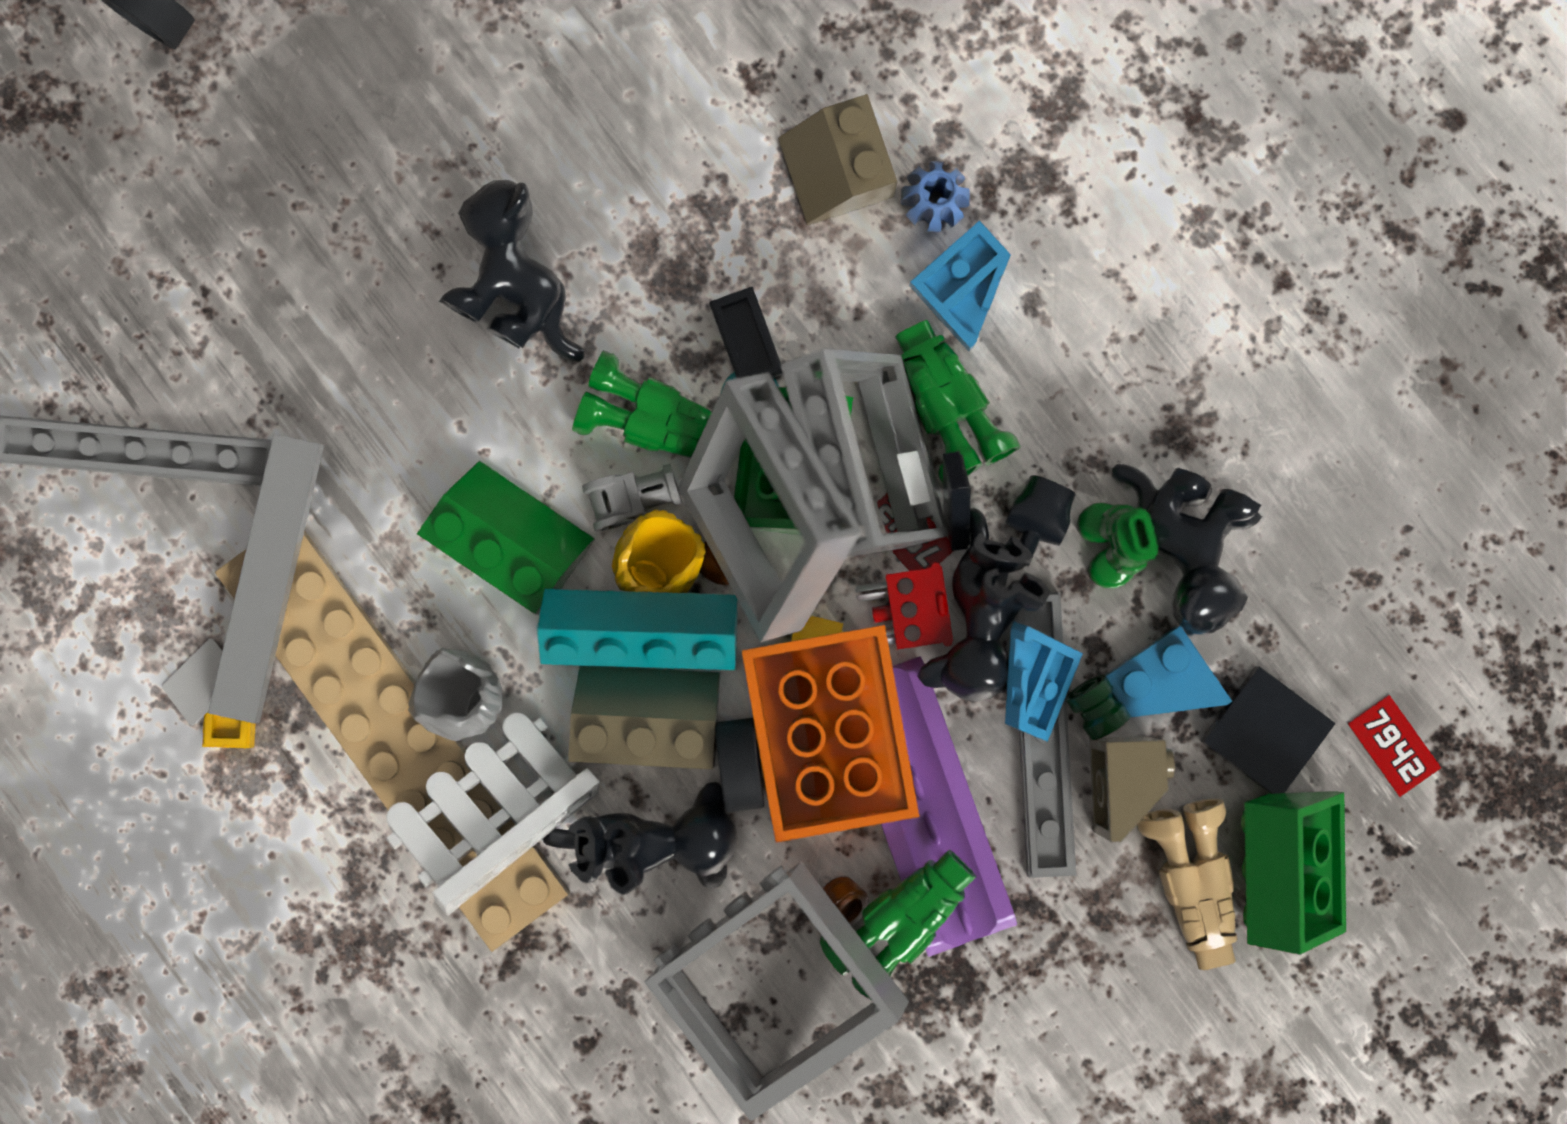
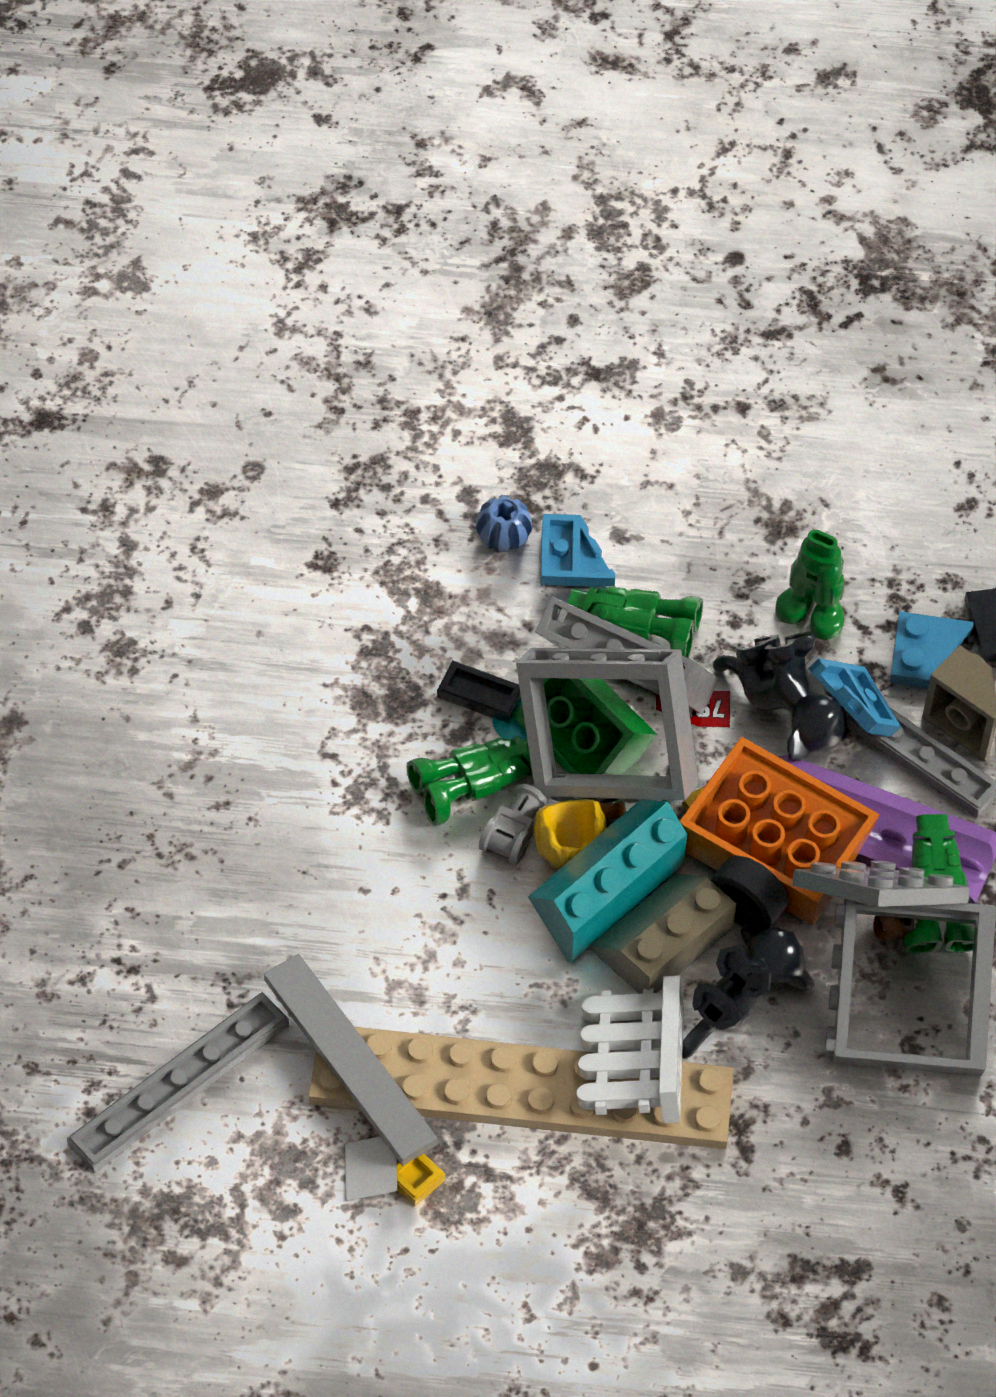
camera: 50 degrees left, 30 degrees down
light grey hair [408,648,503,741] -> none
green slope [417,461,595,615] -> none
black animal [439,180,585,362] -> none
dark tan slope [778,94,898,226] -> none
red piece [855,562,954,650] -> none
black tile [943,451,970,551] -> none
black piece [1005,475,1076,567] -> none
dark green wheel [1065,675,1131,740] -> none
black animal [1112,464,1262,637] -> none
none -> light grey plate [792,861,970,907]

